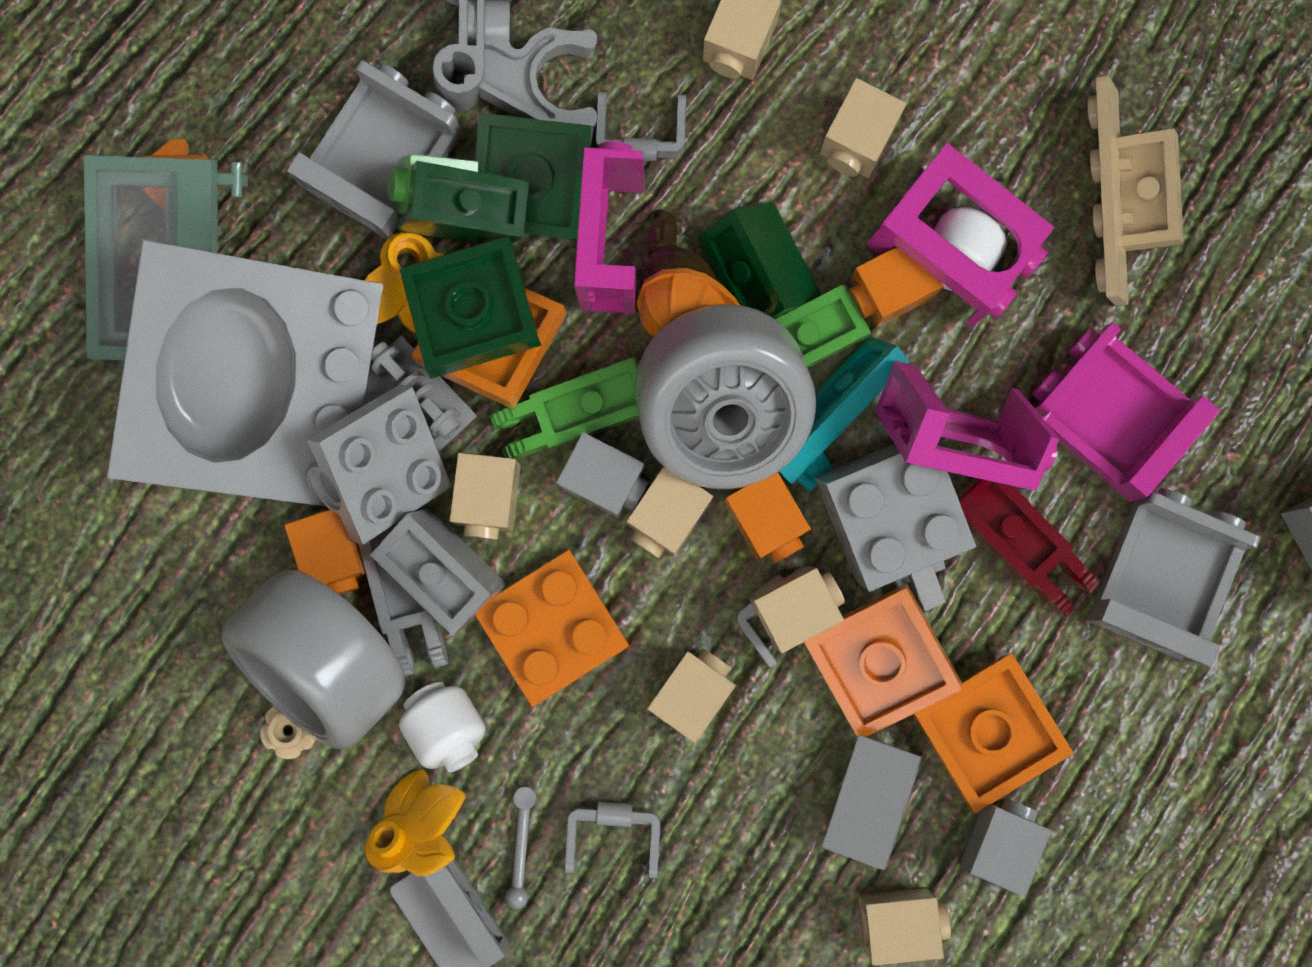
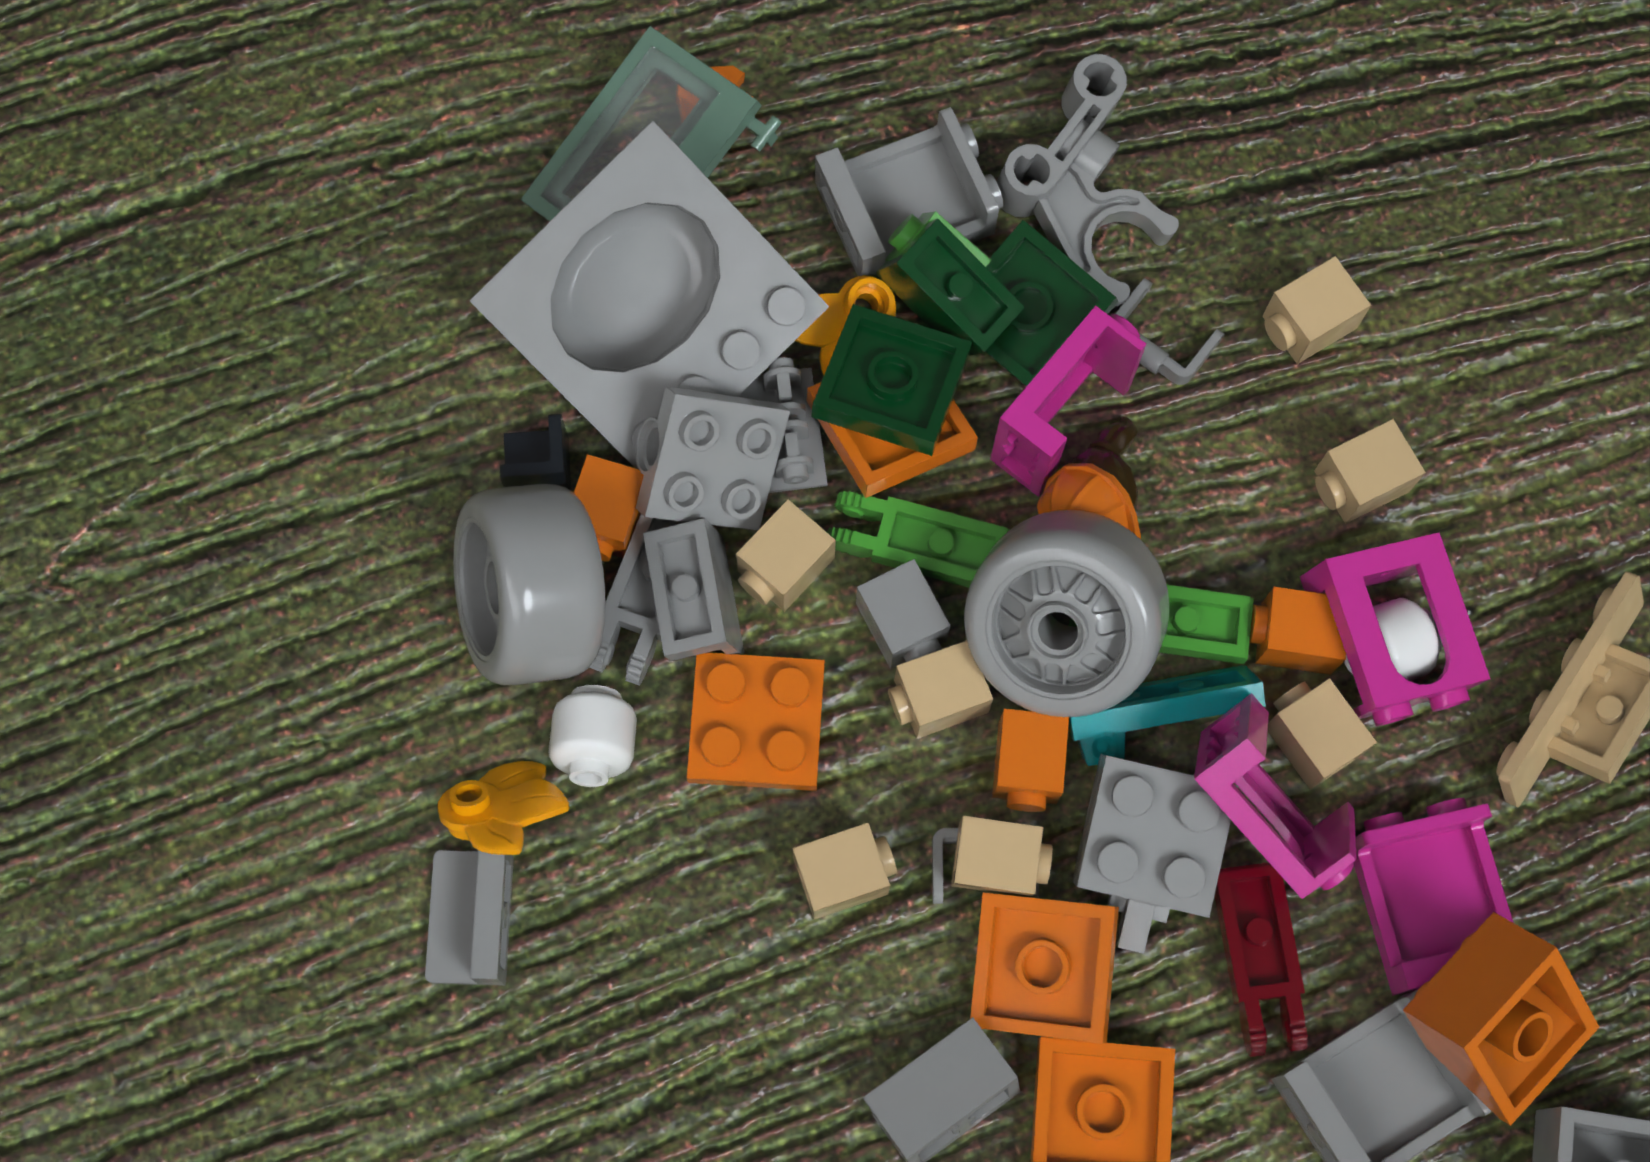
camera: 30 degrees right, 10 degrees down
tan plate [260,706,316,759] -> none
light grey hinge [505,786,537,909] -> none
light grey piece [565,802,660,879] -> none
dark green panel [697,202,821,319] -> none
none -> black panel [500,414,571,490]
none -> tan brick [1268,678,1377,790]
none -> orange slope [1403,912,1600,1126]

